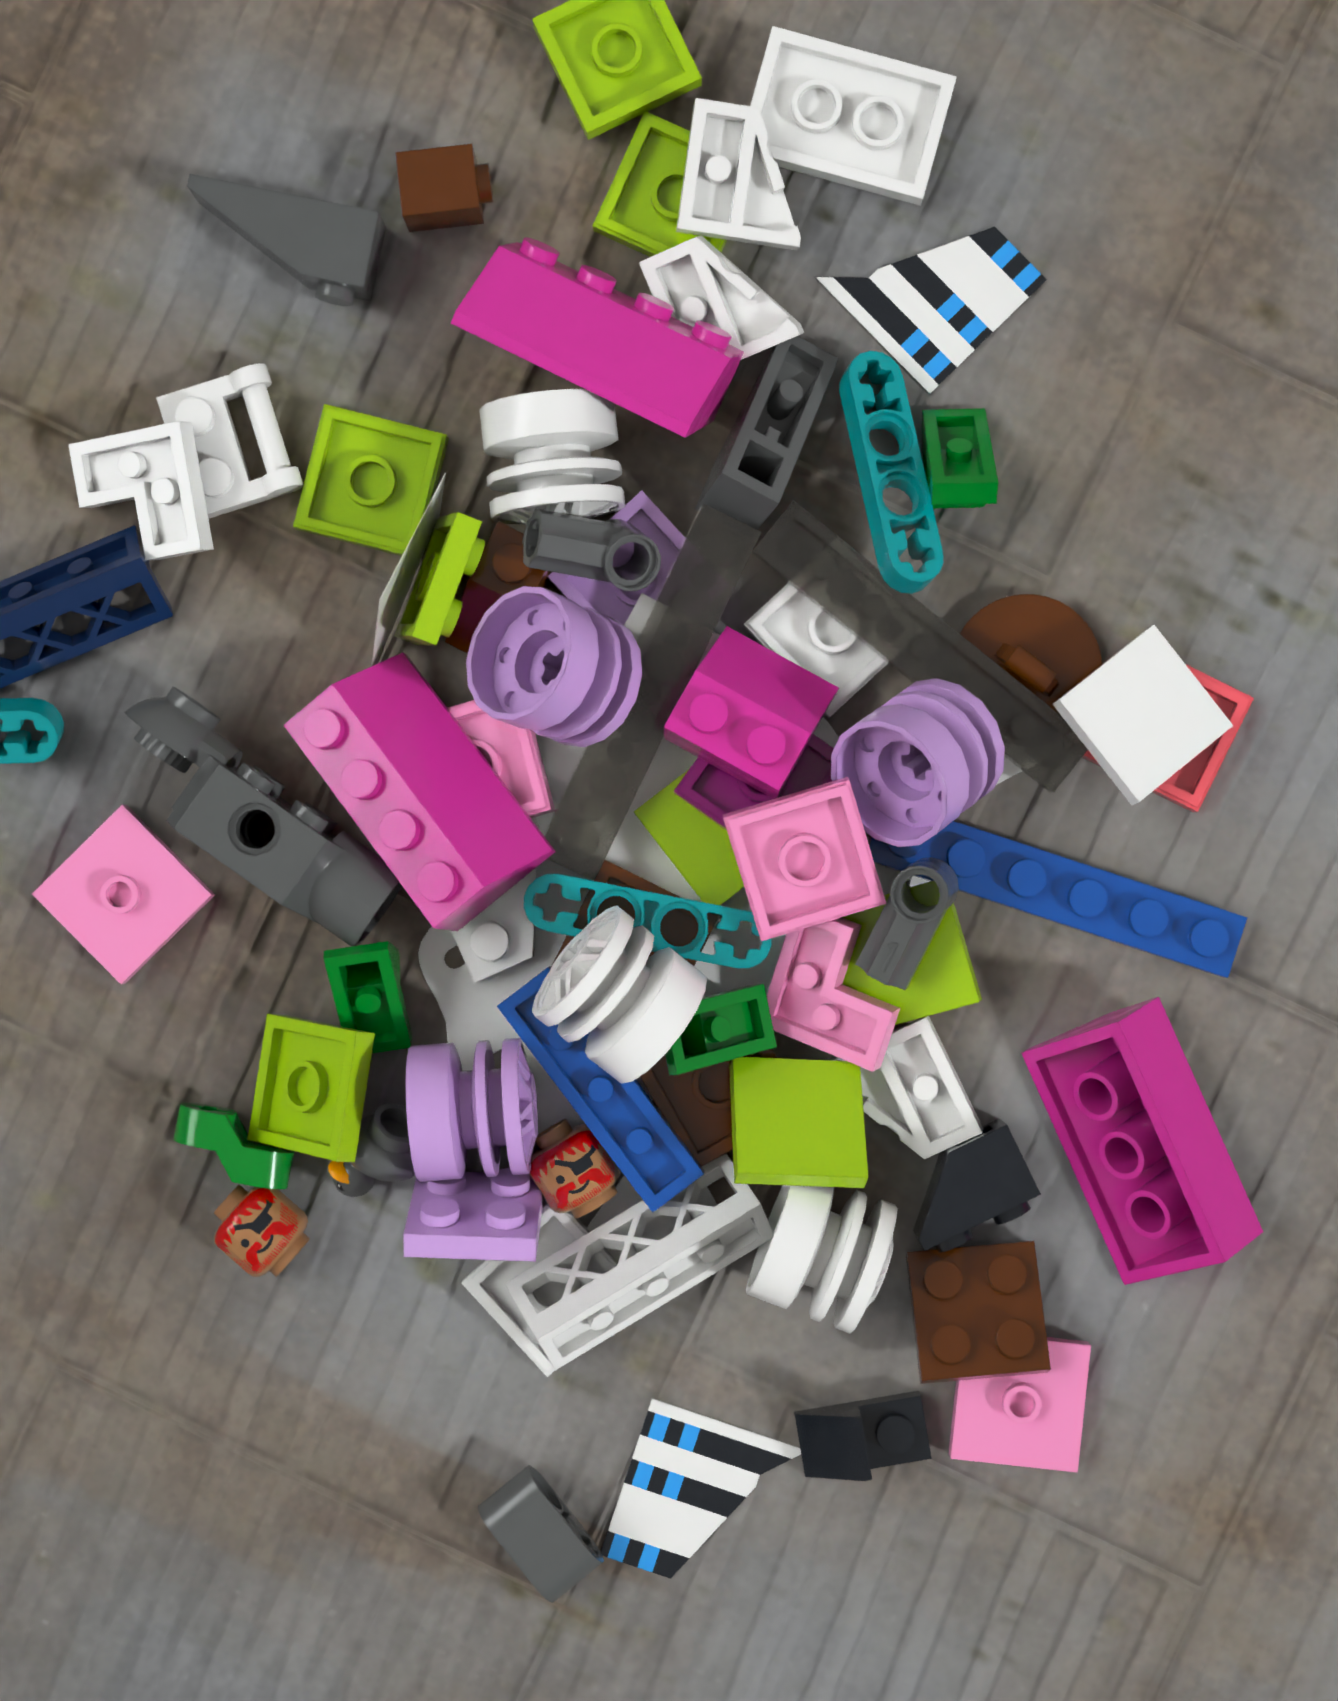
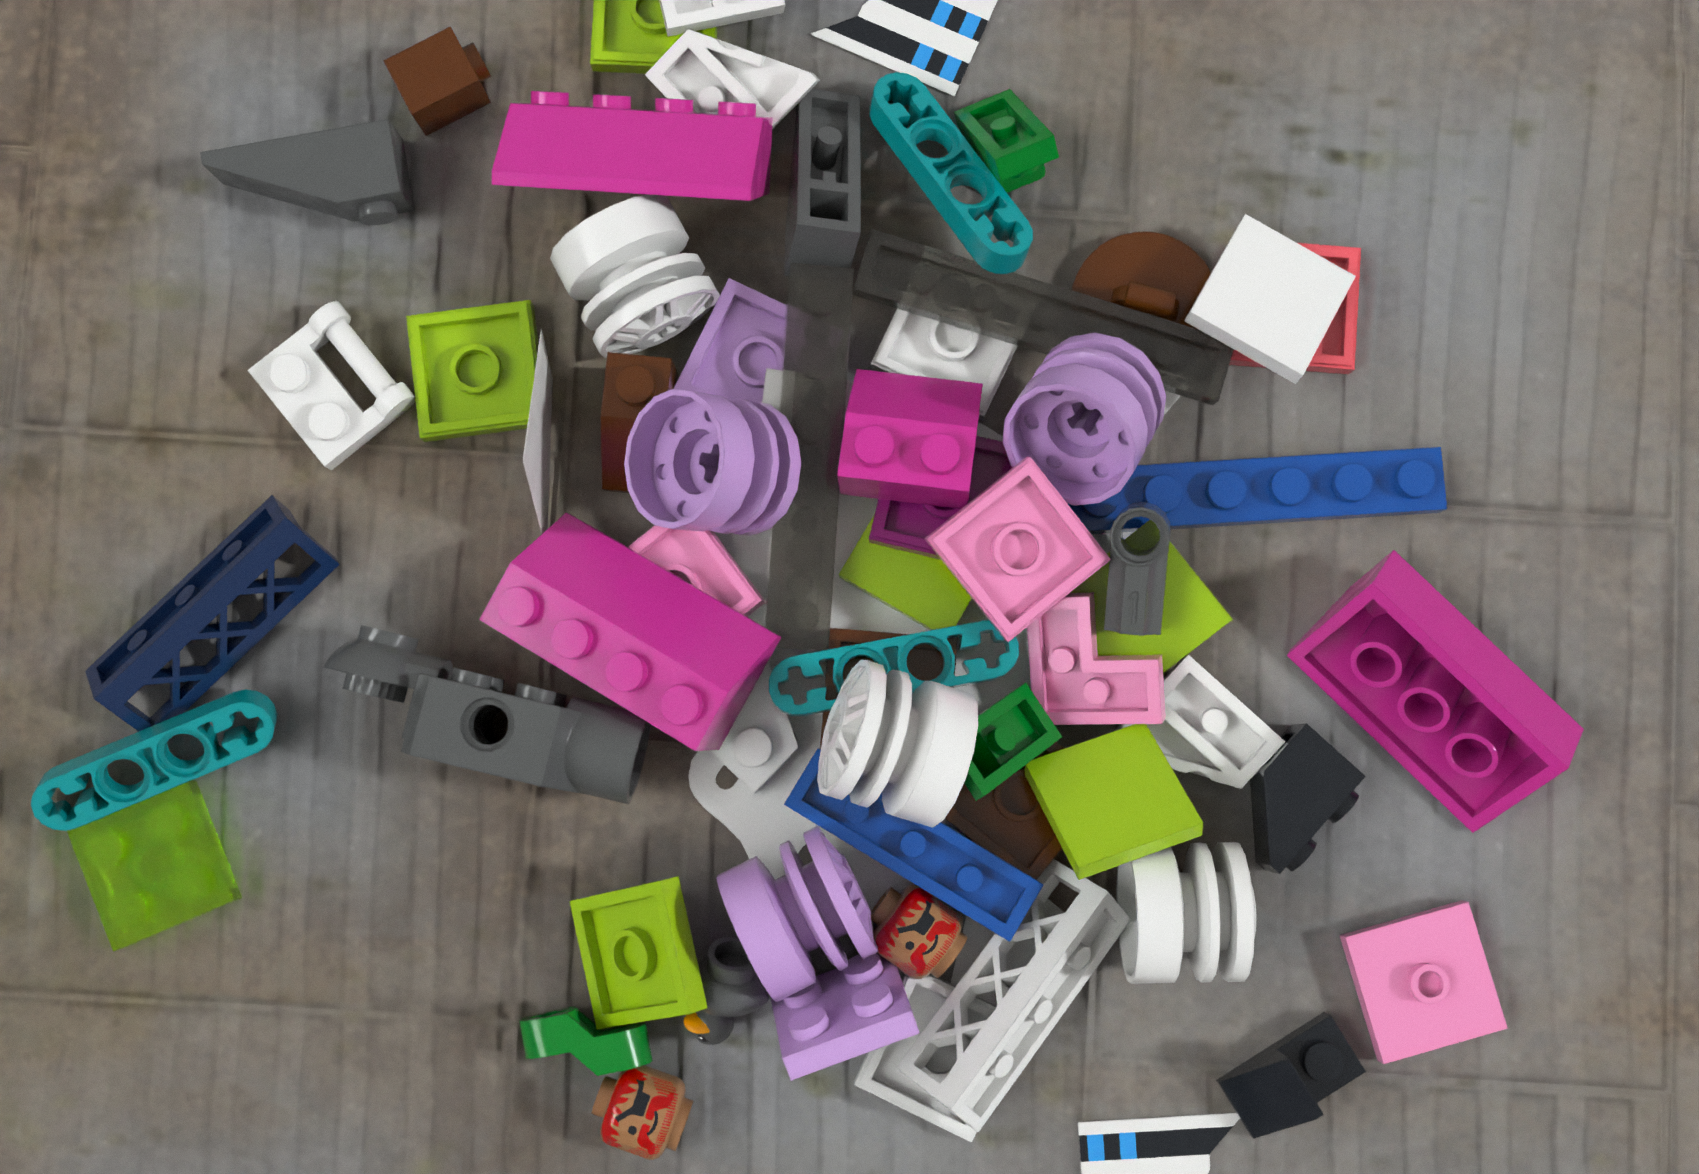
camera: 20 degrees left, 5 degrees down
bright pink plate [32,805,215,984] -> none
white plate [68,421,214,560] -> none
green slope [323,941,412,1054] -> none
lime plate [394,512,485,645] -> none
dark grey piece [522,508,661,591] -> none
reddish brown plate [906,1241,1051,1384] -> none

